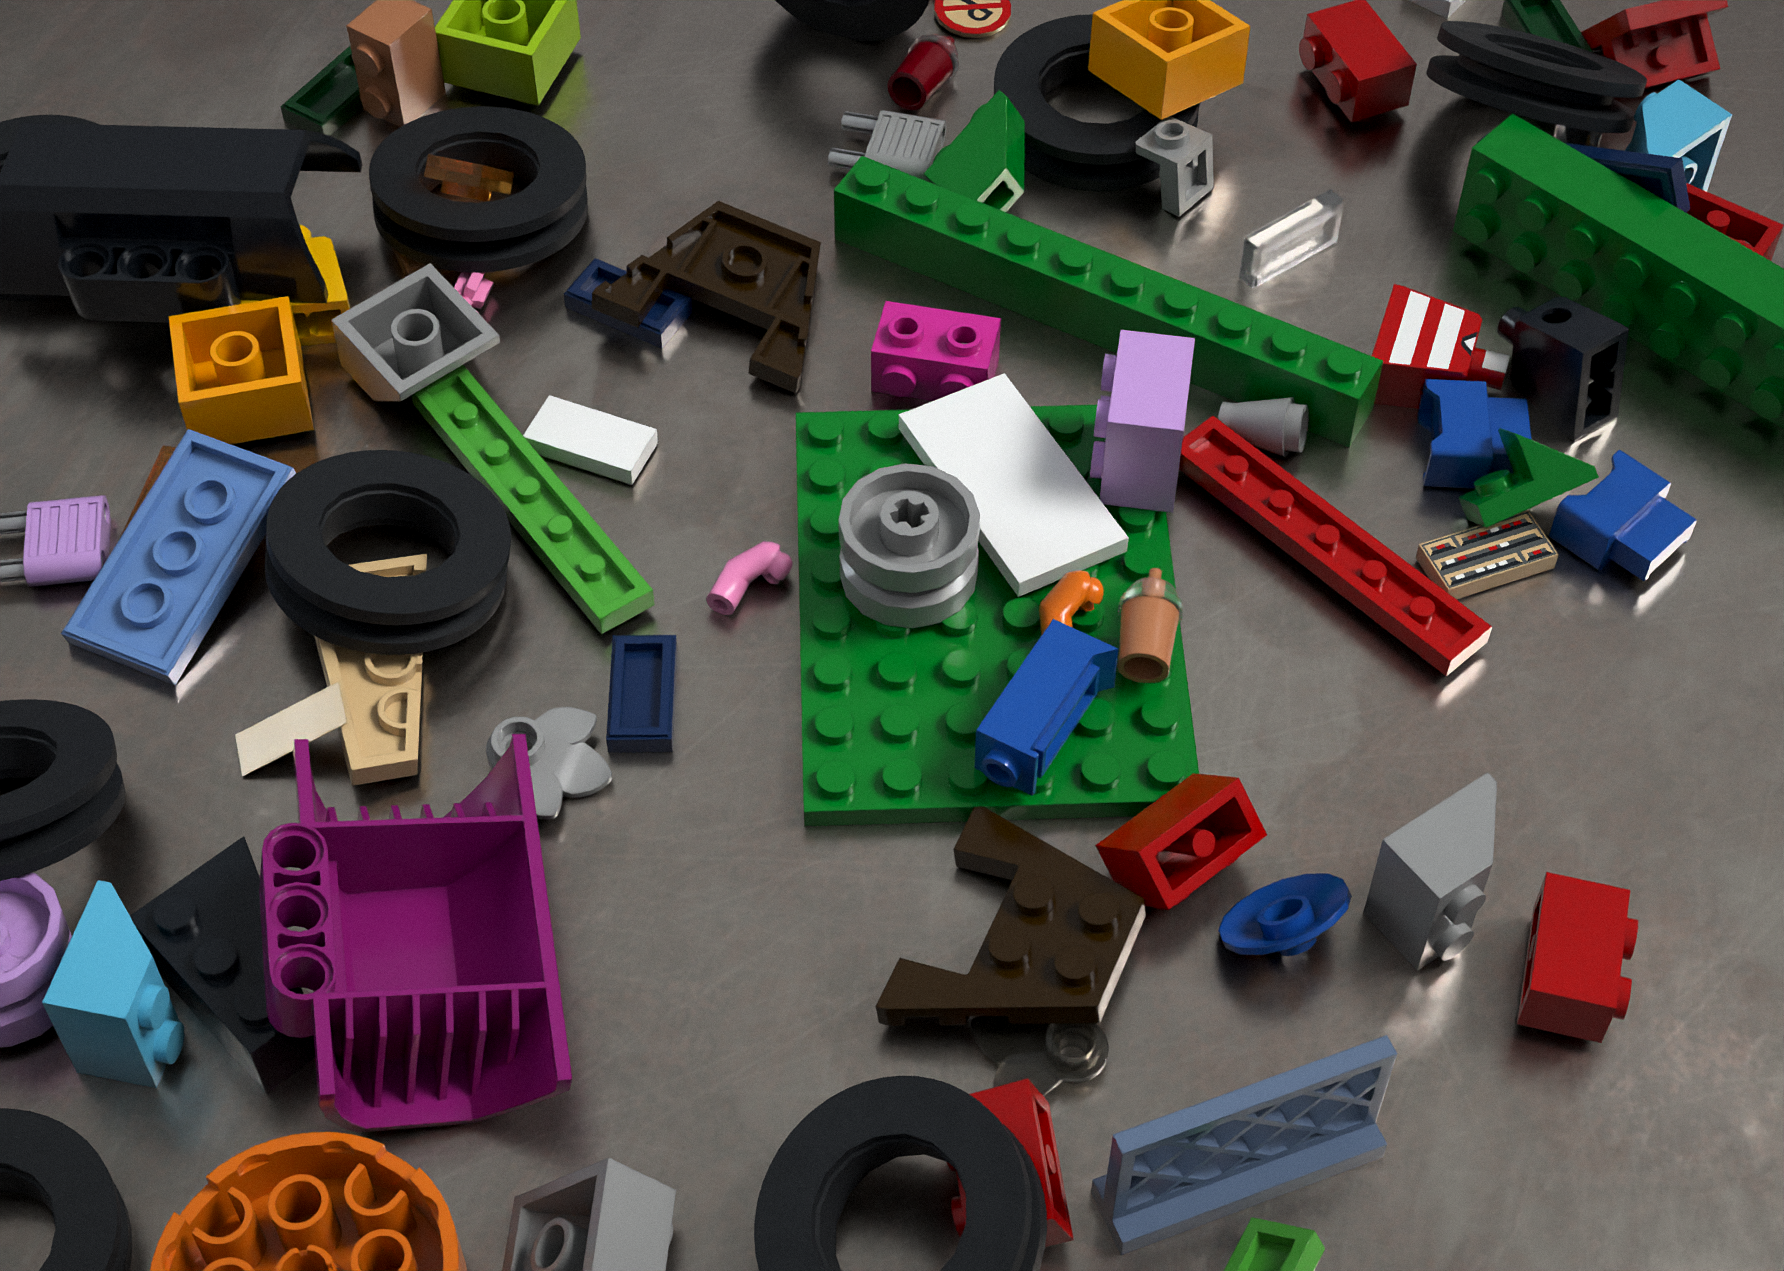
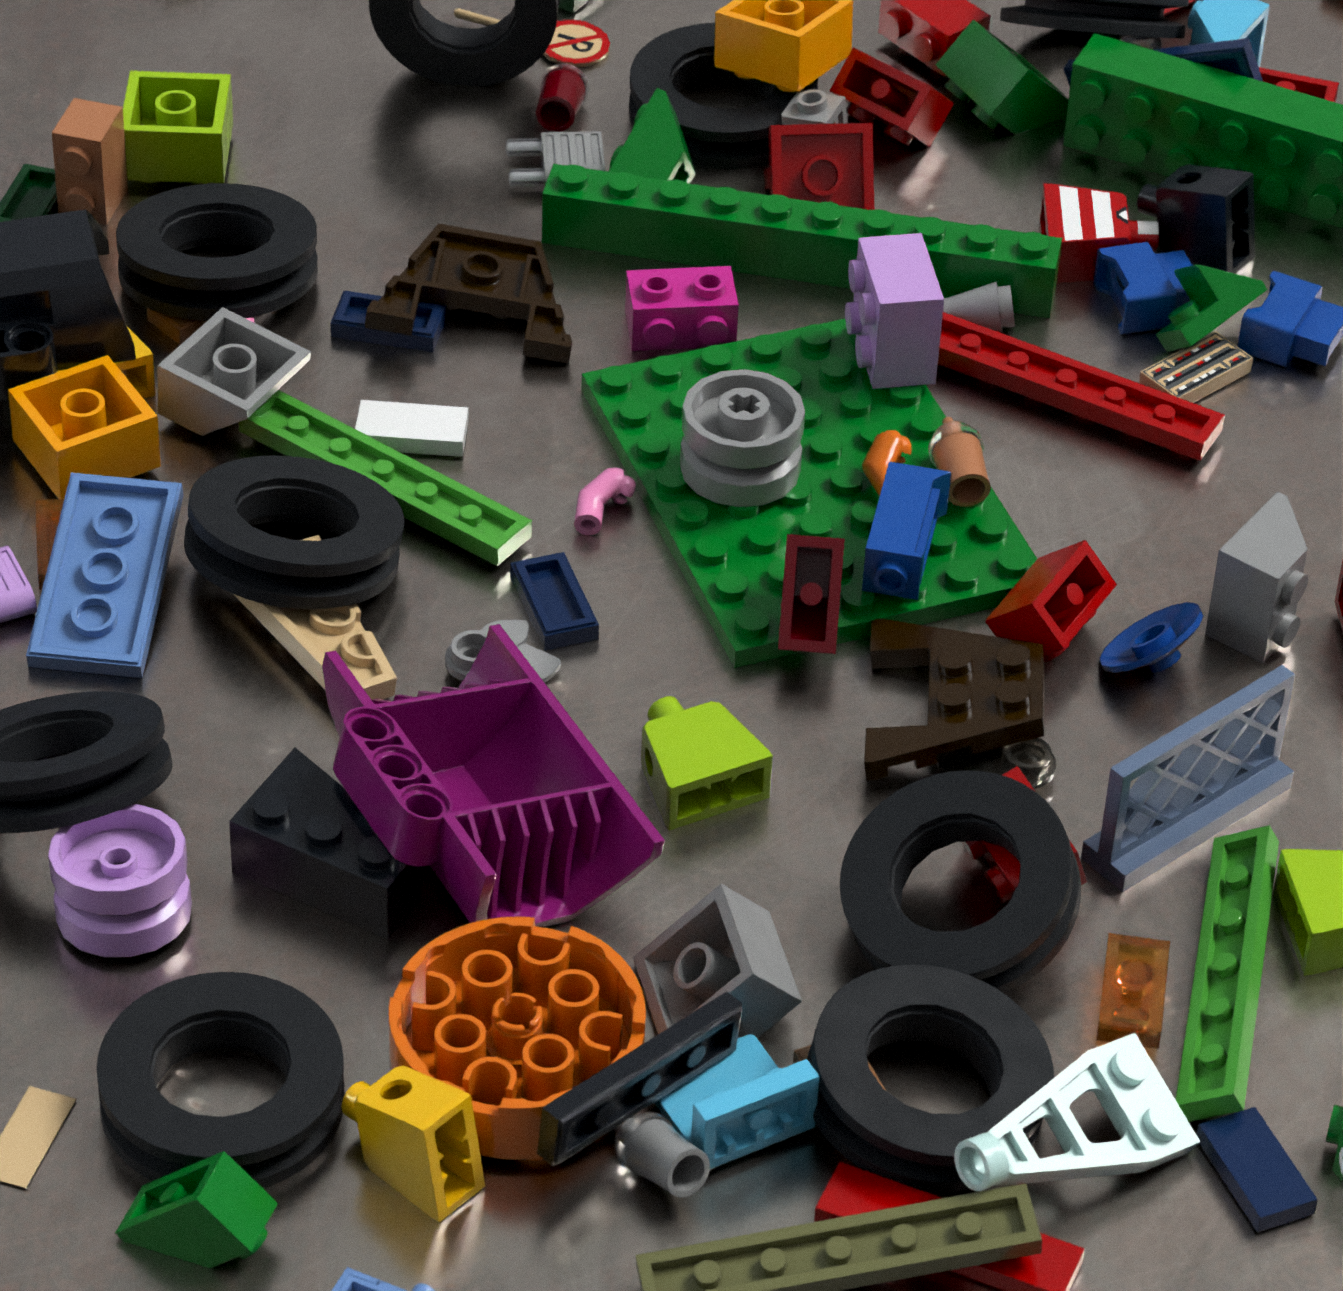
camera: 20 degrees left, 10 degrees down
medium azure slope [42,880,184,1088] -> none
tan sticker [235,681,347,777] -> none
clear orange plate [424,154,514,201] -> none
white tile [899,373,1129,597] -> none
clear tile [1239,189,1344,288] -> none
none -> lime torso [641,696,773,831]
none -> red bracket [764,123,875,210]
none -> dark red slope [778,534,845,654]
none -> red brick [829,47,954,147]
none -> green slope [935,19,1069,135]

